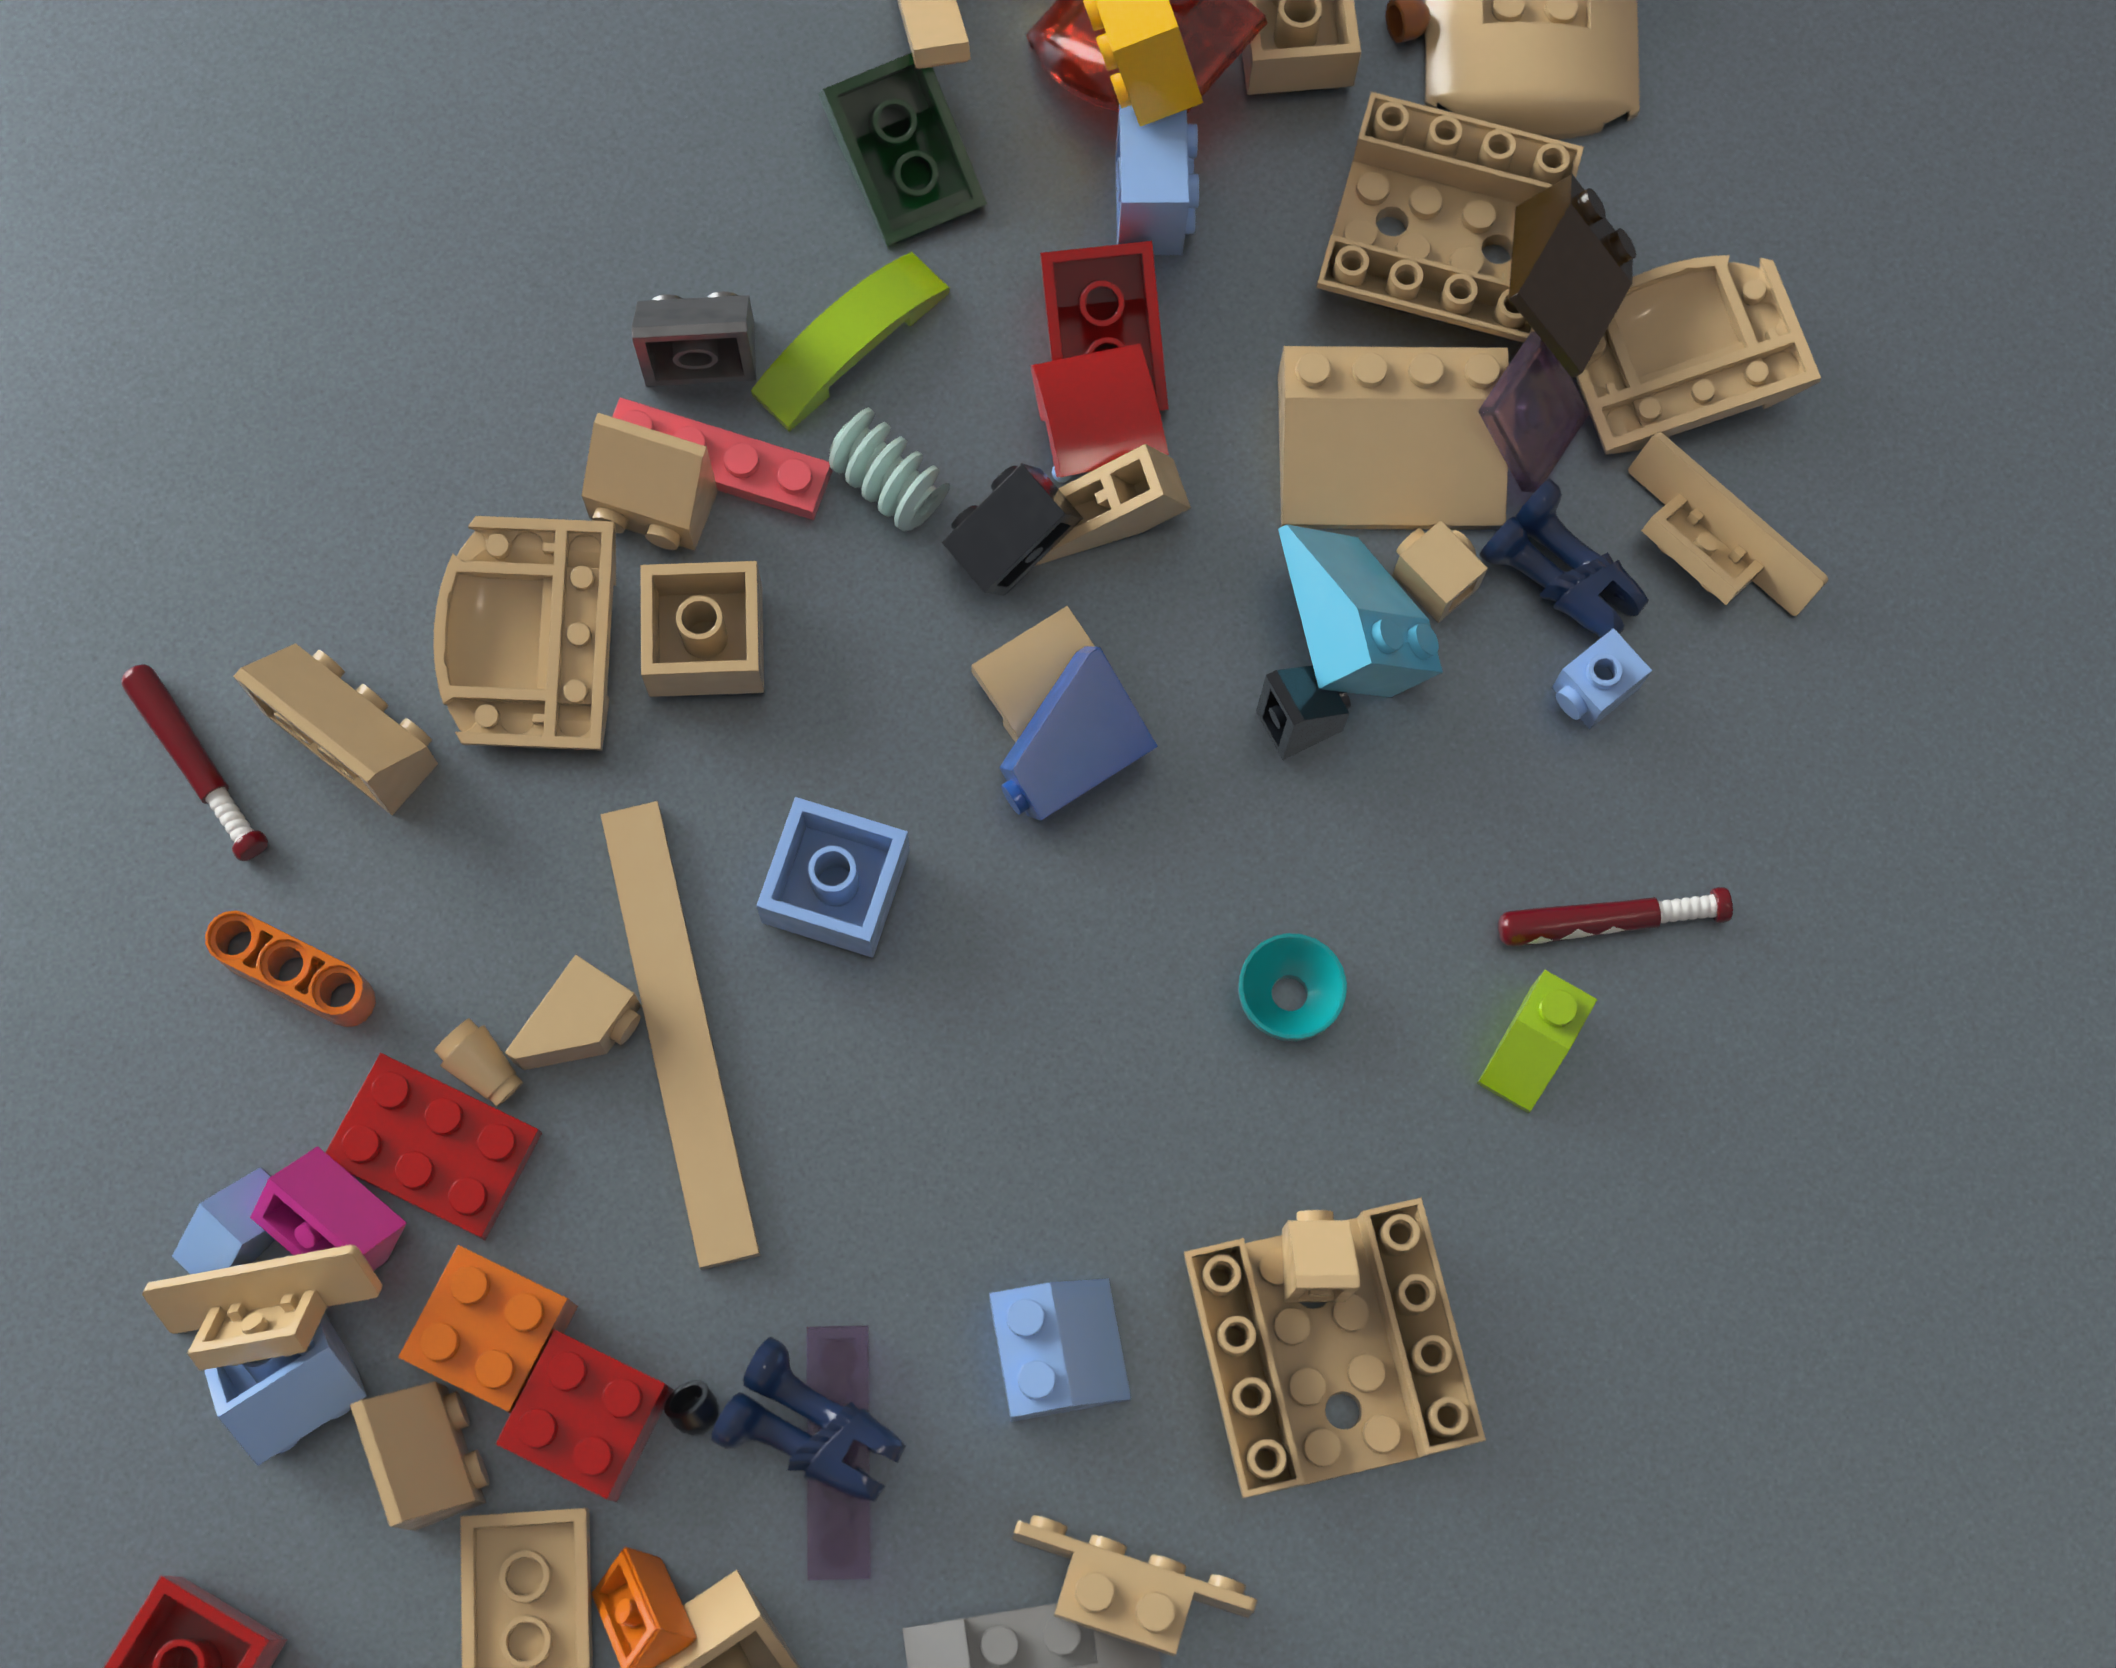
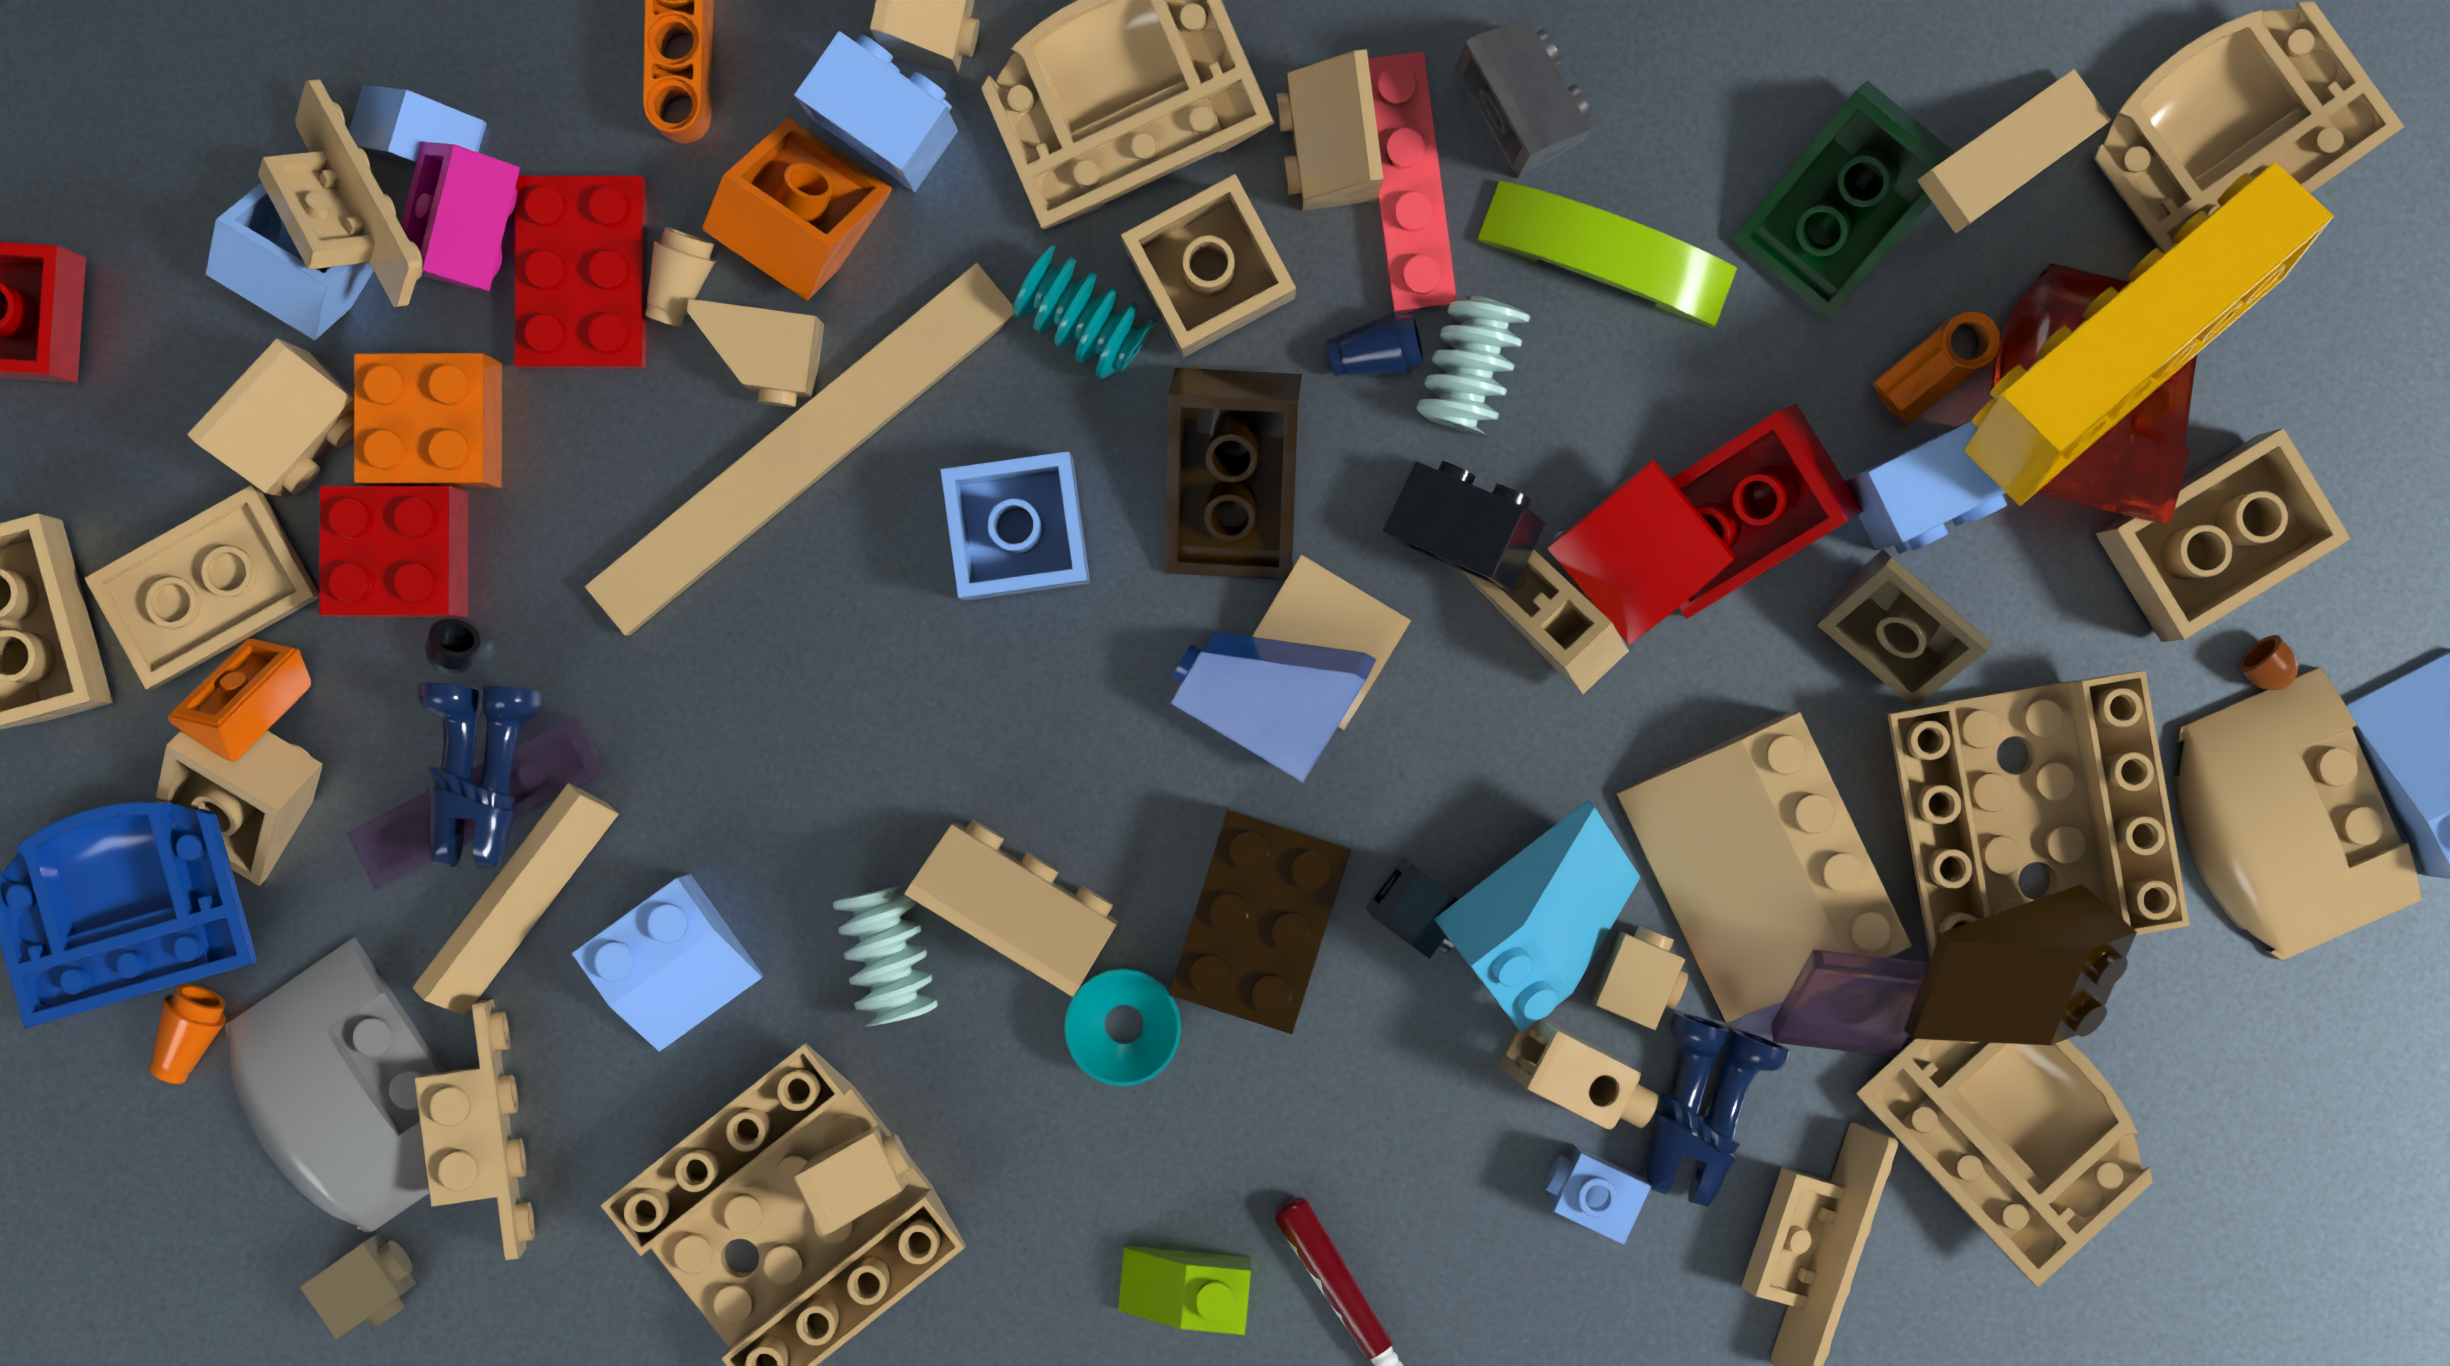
camera: 70 degrees right, 15 degrees up
none -> tan tile [412,783,619,1016]
none -> orange slope [702,117,892,301]
none -> light blue brick [794,31,958,193]
none -> light aqua piece [833,886,938,1027]
none -> tan slope [905,819,1119,997]
none -> teal piece [1013,245,1158,379]
none -> dark brown slope [1165,368,1302,580]
none -> dark brown brick [1169,808,1351,1034]
none -> dark blue cone [1327,311,1424,377]
none -> tan torso [1498,1018,1658,1130]
none -> dark tan slope [1817,549,1992,708]
none -> orange piece [1871,311,2001,425]

